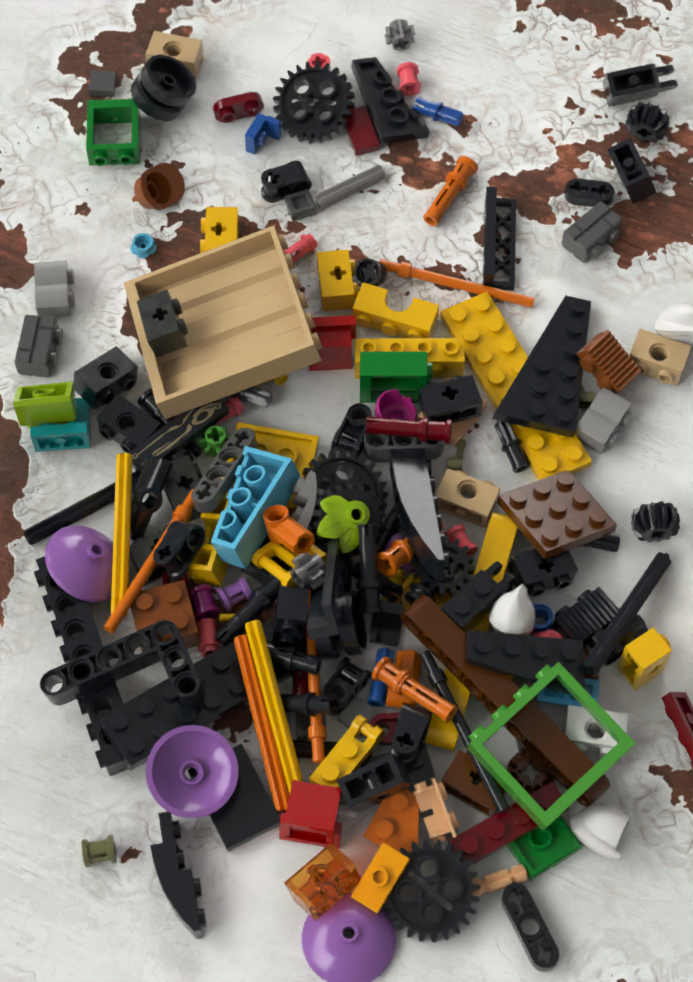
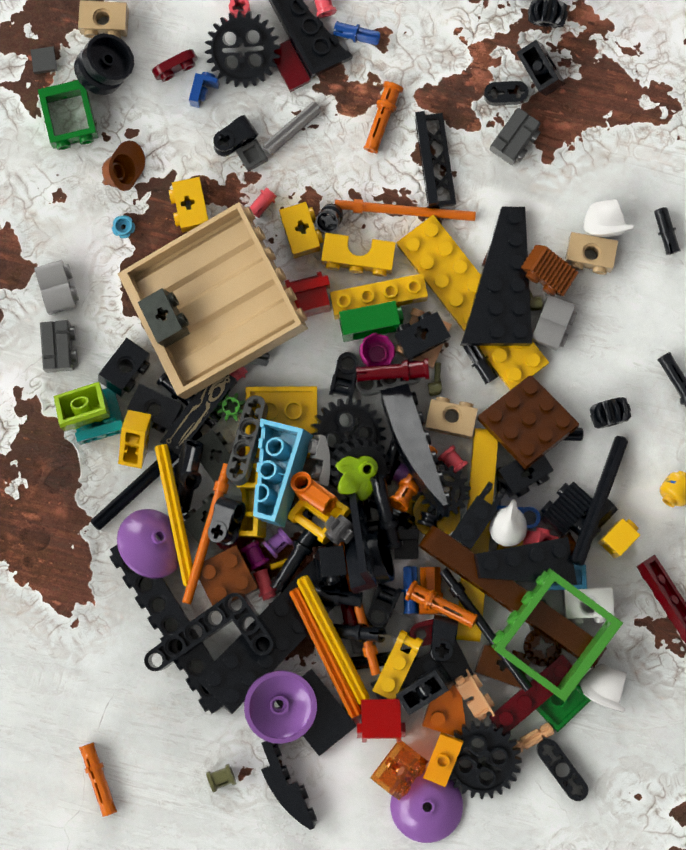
camera: 10 degrees left, 20 degrees up
none -> yellow brick [118,410,151,469]

